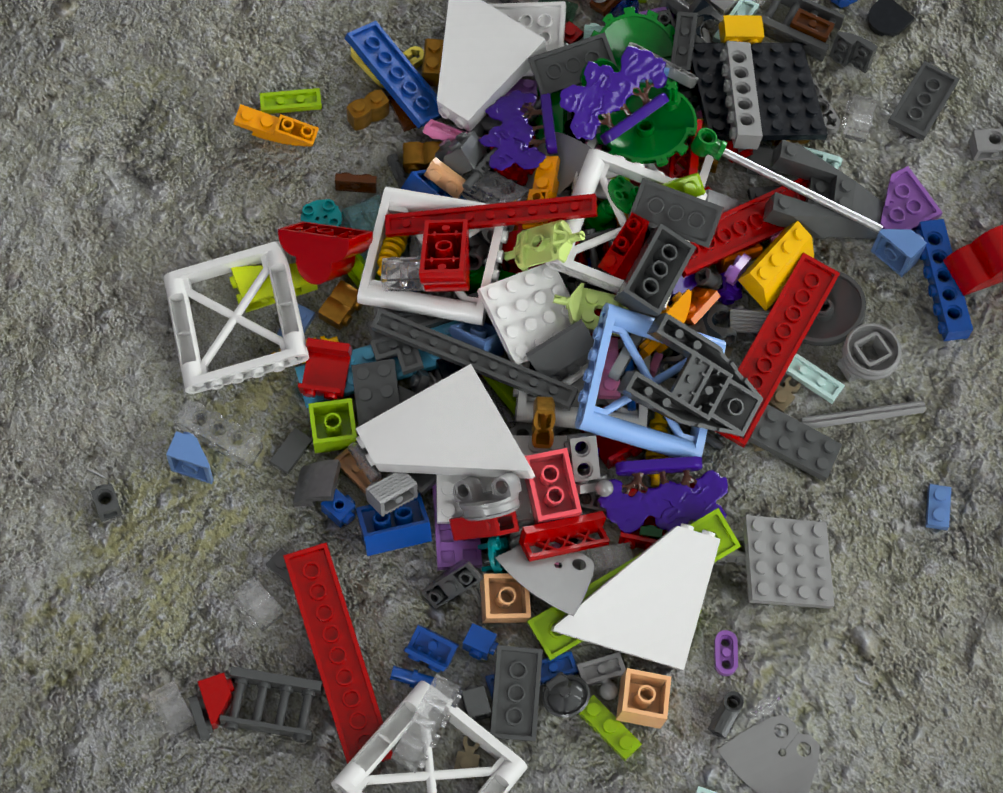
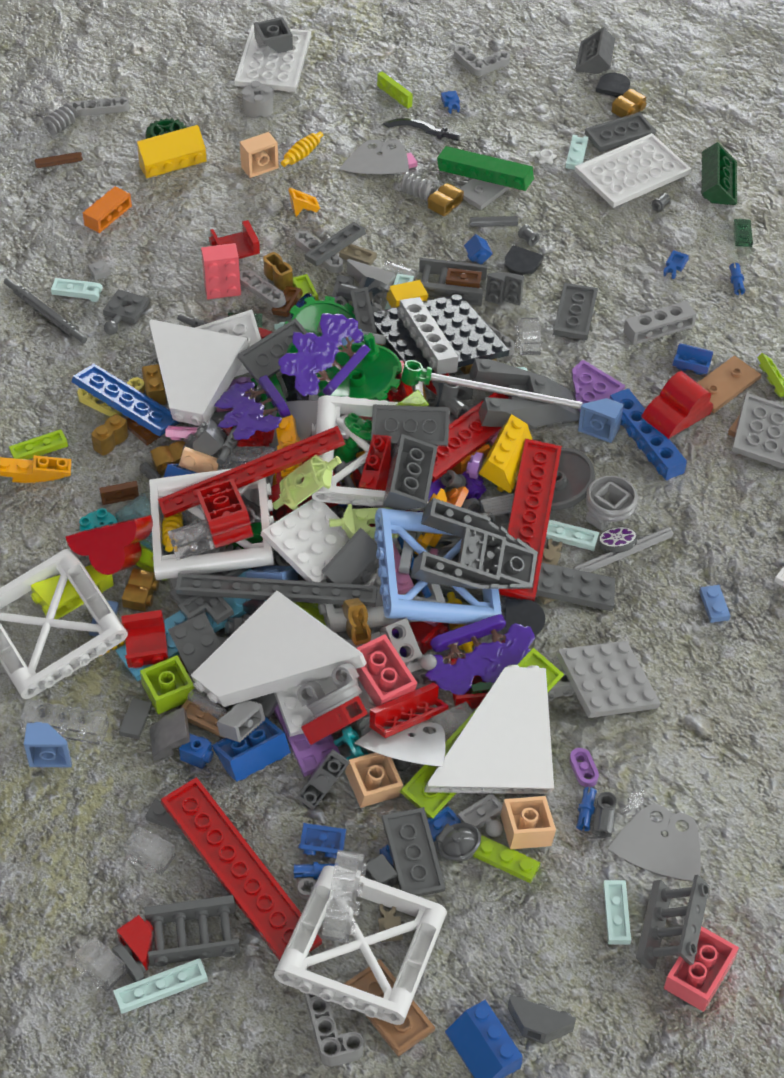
camera: 15 degrees left, 15 degrees down
blue brick [462,623,499,660] -> none
none -> light aqua plate [113,958,208,1014]
none -> light grey bush [298,878,316,901]
none -> dark grey connector [427,381,470,419]
none -> black tile [505,599,546,636]
none -> blue pin [576,787,597,831]
none -> tile [599,527,637,553]

